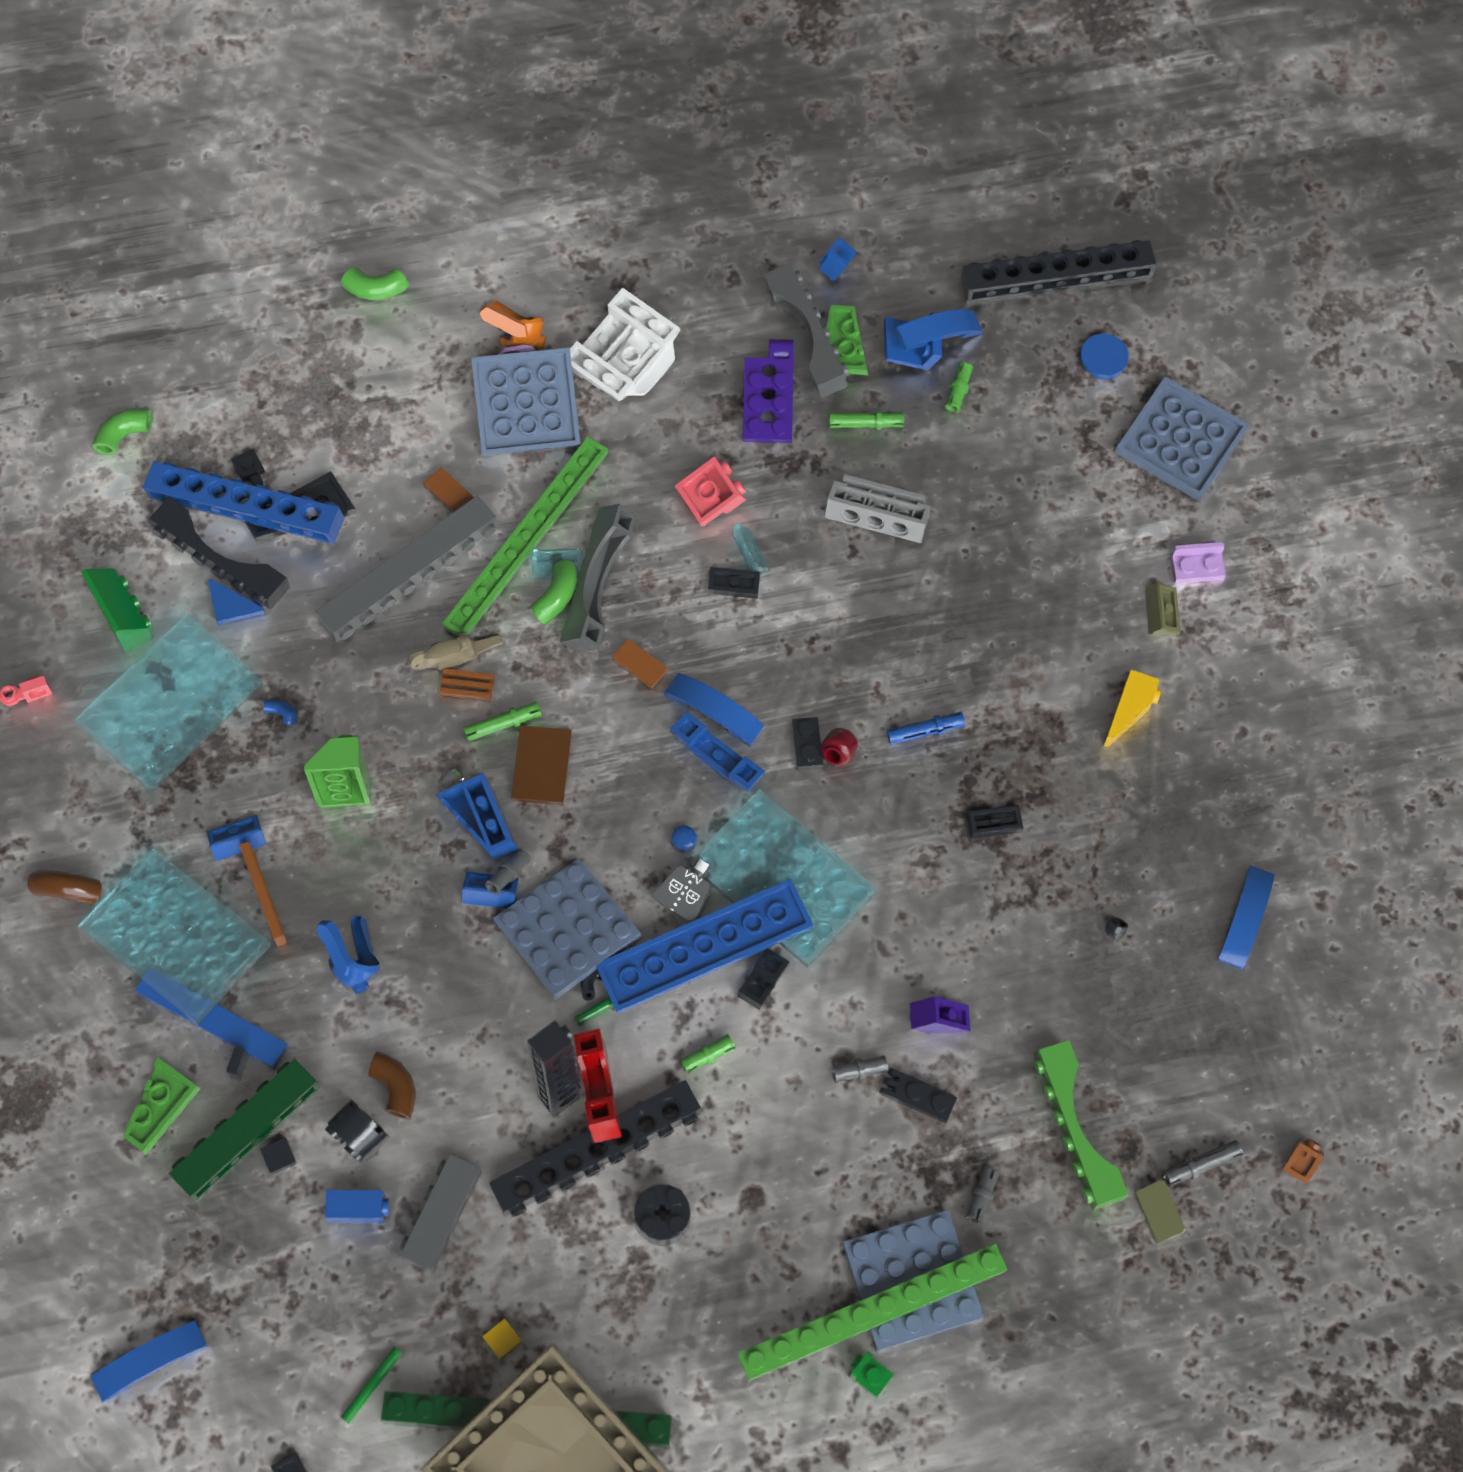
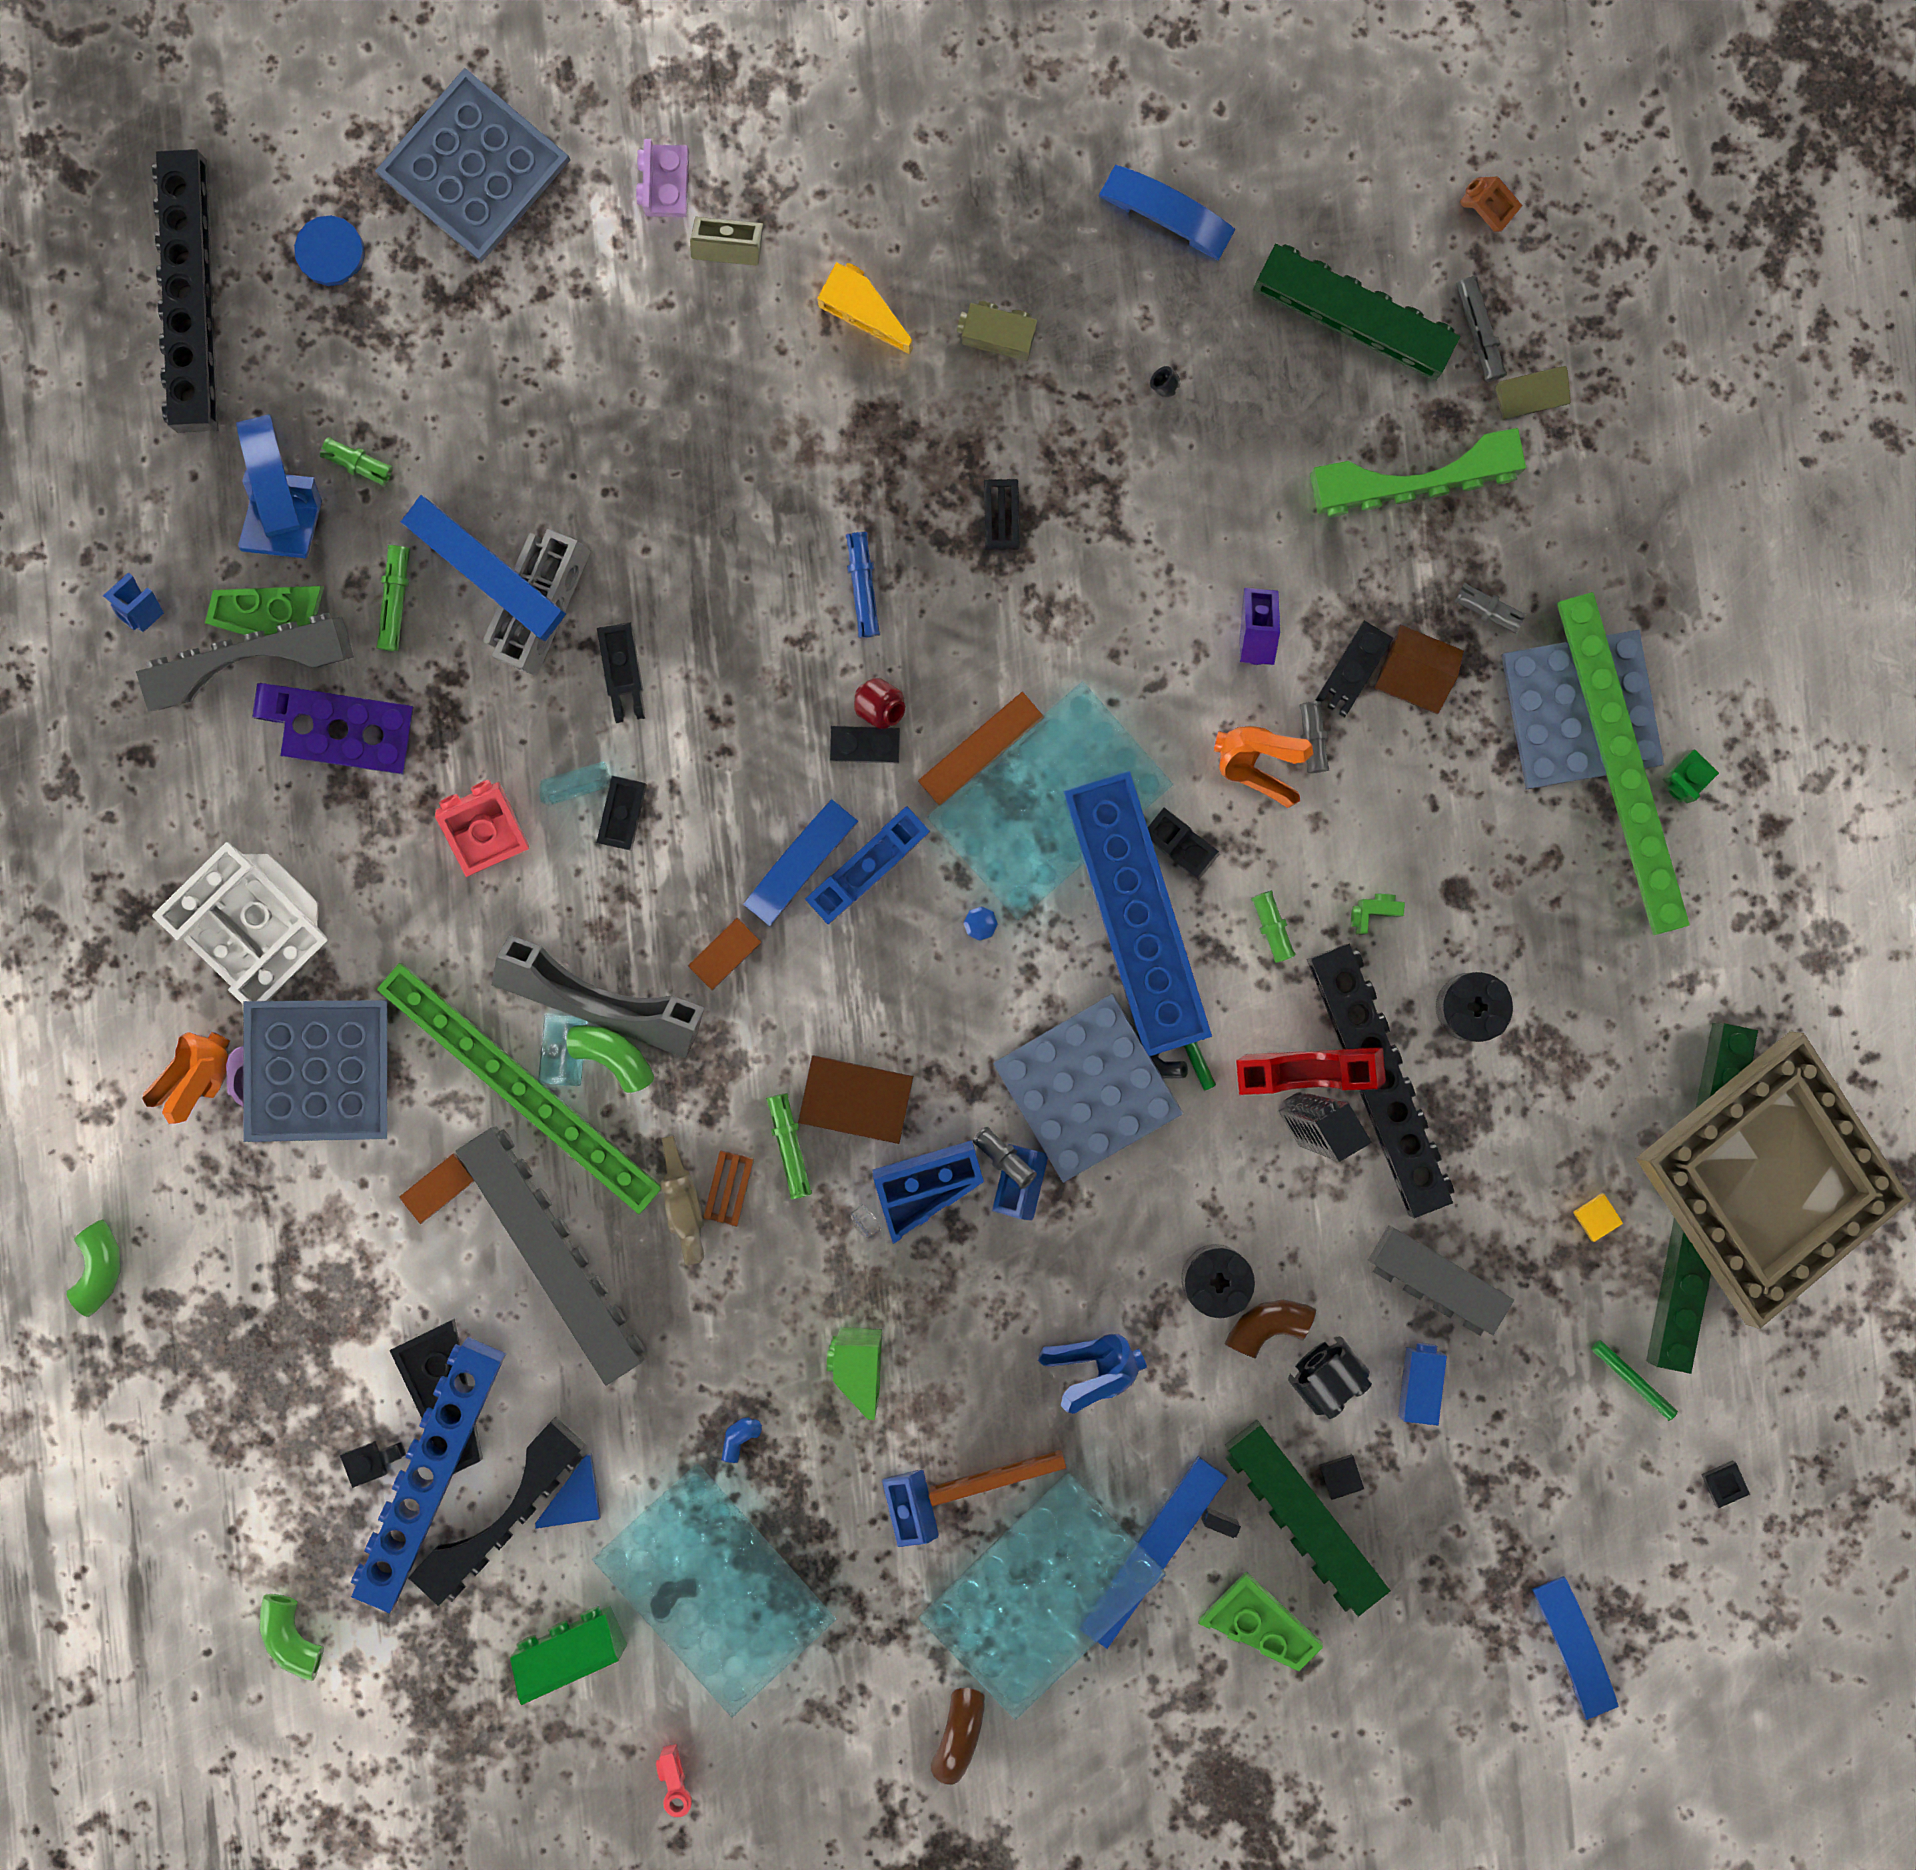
camera: 80 degrees left, 20 degrees up
dark grey torso [651,858,713,922] -> none
none -> blue tile [400,495,566,642]
none -> black hinge [597,622,645,723]
none -> dark orange tile [918,691,1045,807]
none -> olive brick [957,301,1037,361]
none -> black brick [1181,1244,1255,1318]
none -> orange piece [1214,726,1313,808]
none -> dark green brick [1253,243,1461,381]
none -> bright green bracket [1351,894,1405,935]
none -> reddish brown slope [1374,625,1464,714]

